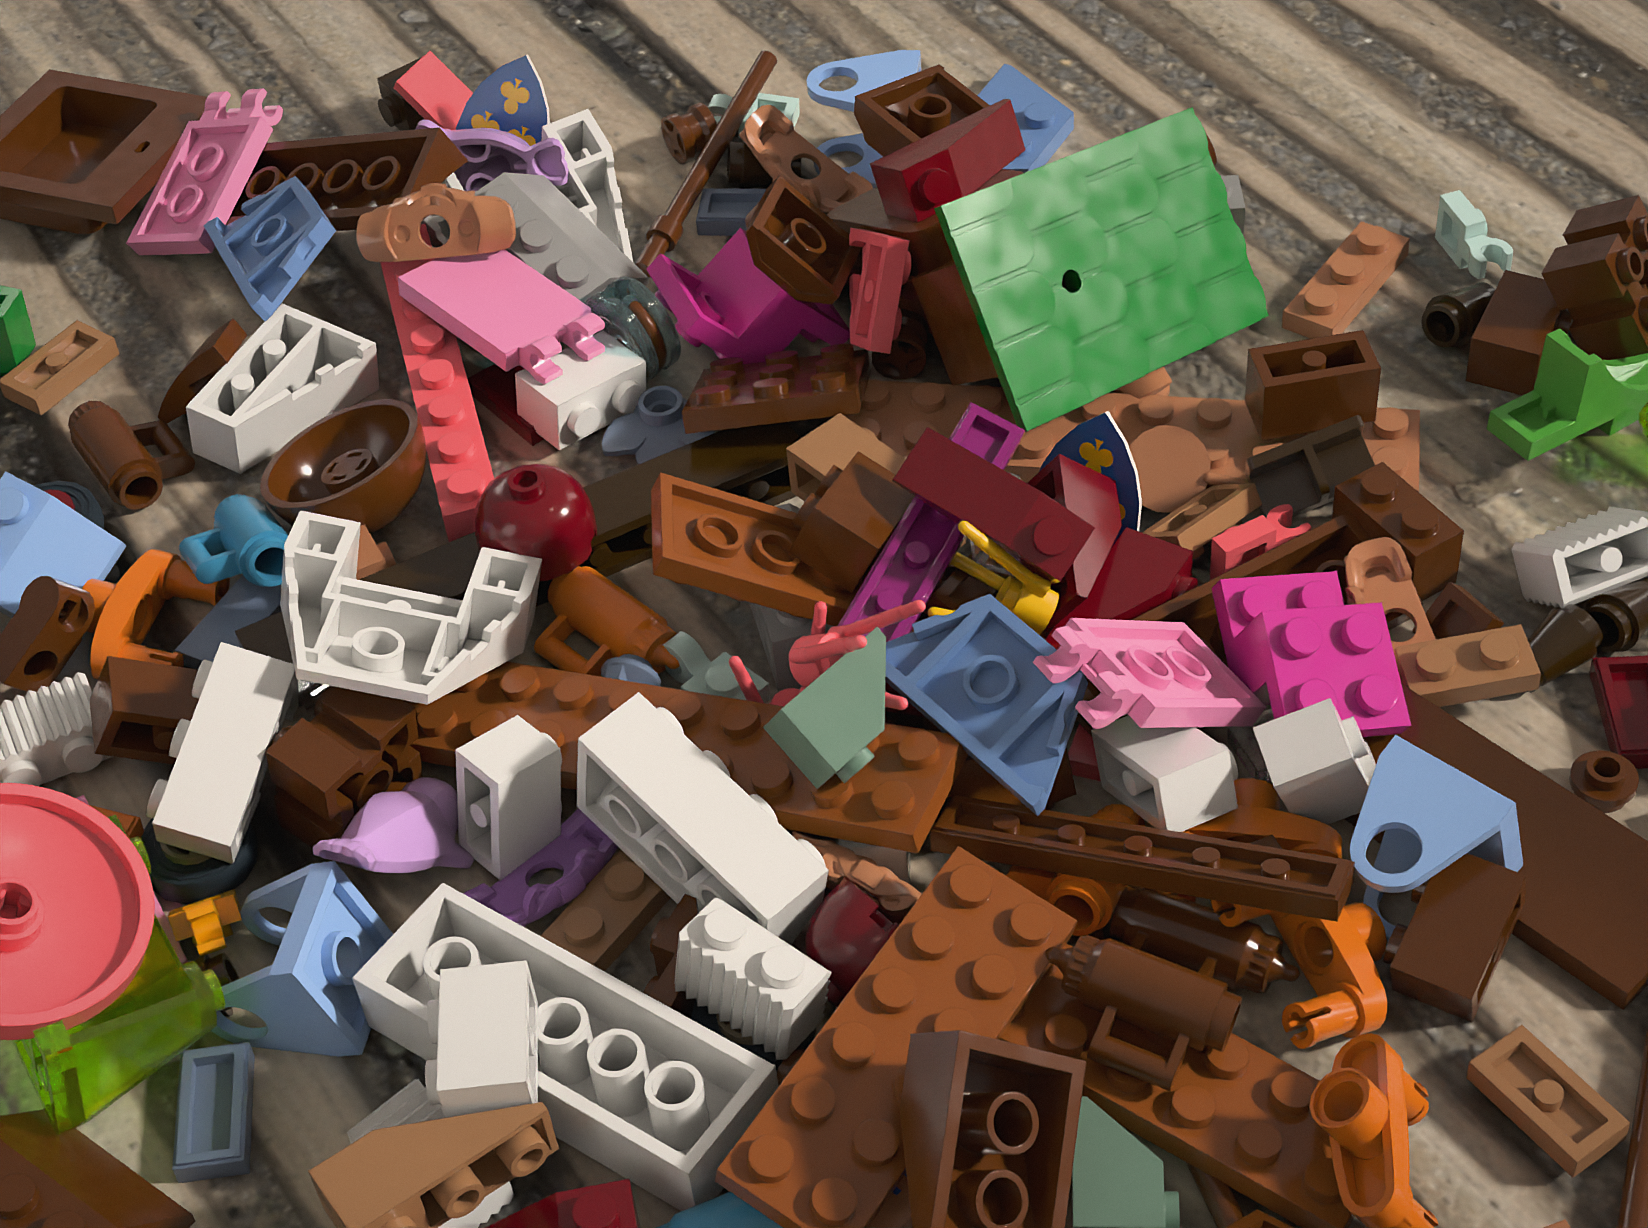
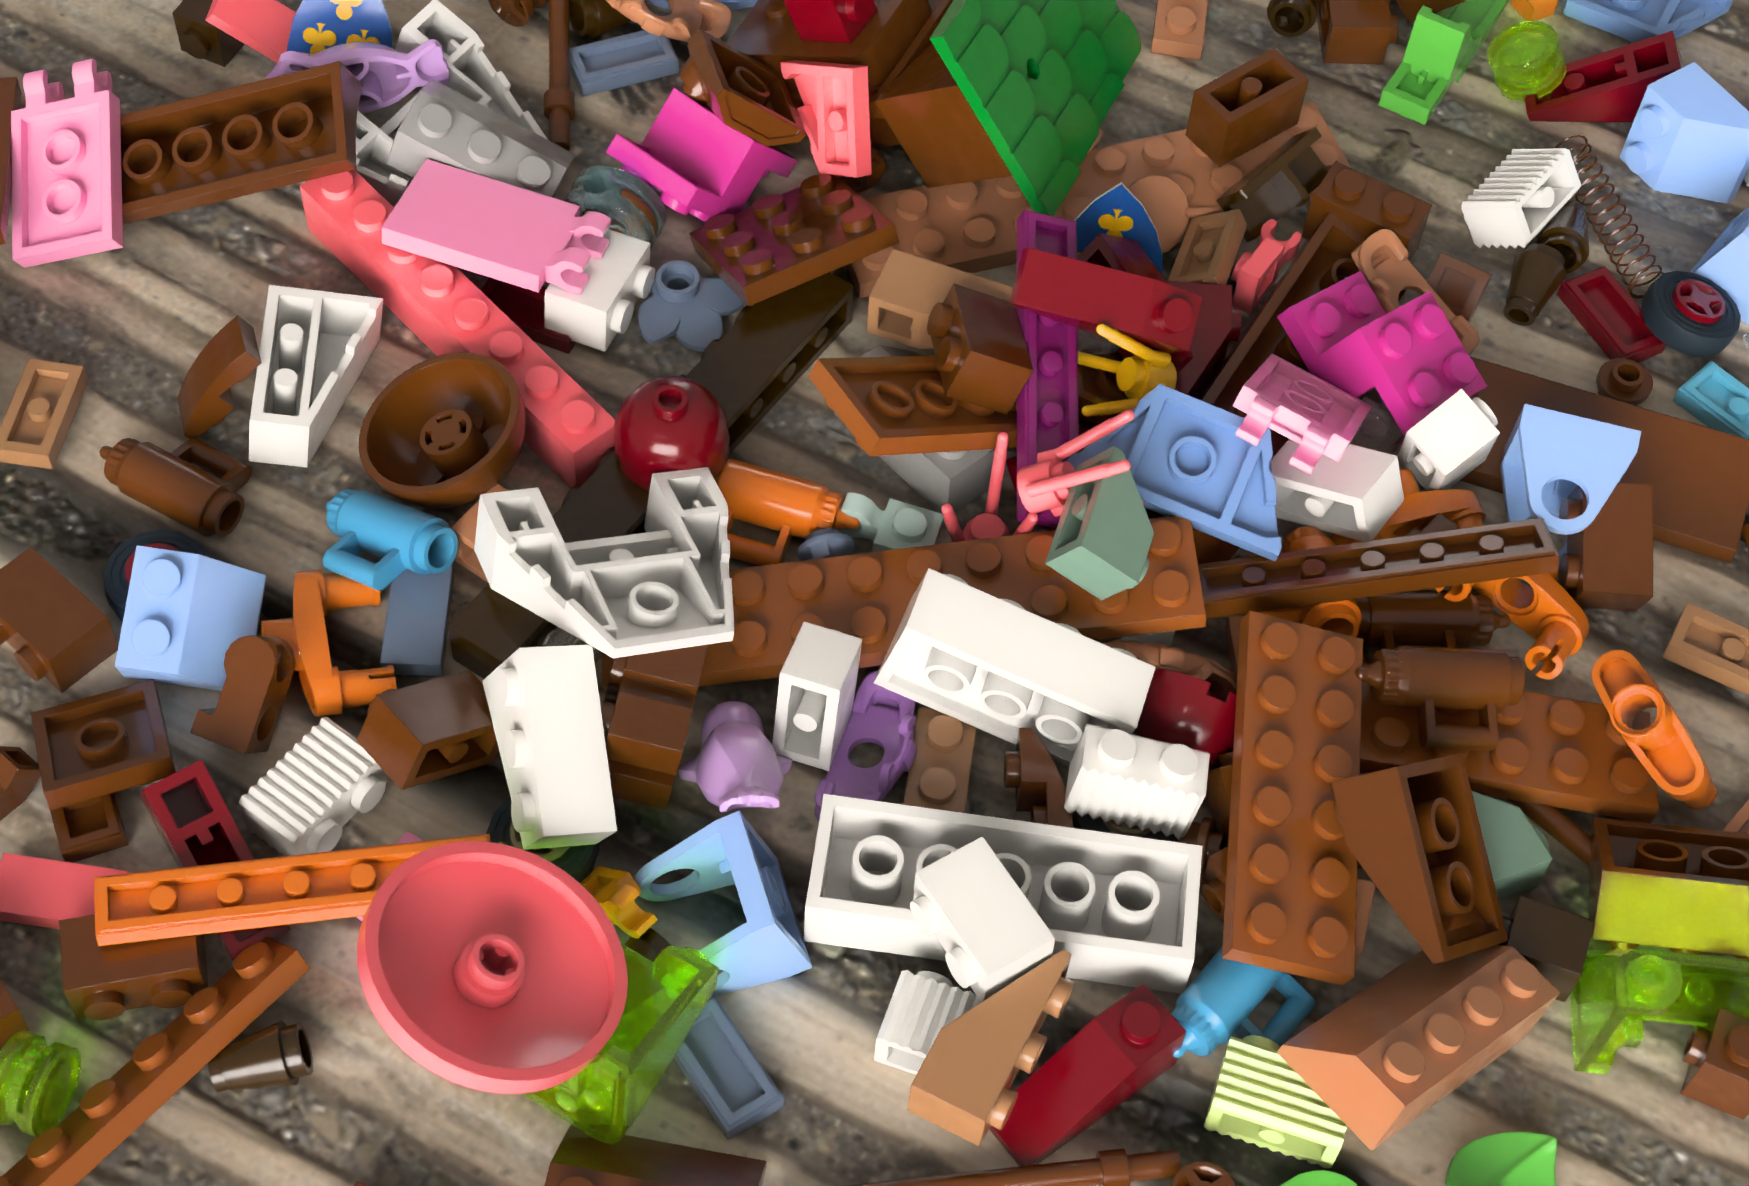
camera: 35 degrees left, 10 degrees up
medium blue wing [204,176,336,321] -> none
nougat piece [356,183,516,262] -> none
medium nougat plate [1394,624,1541,707] -> none

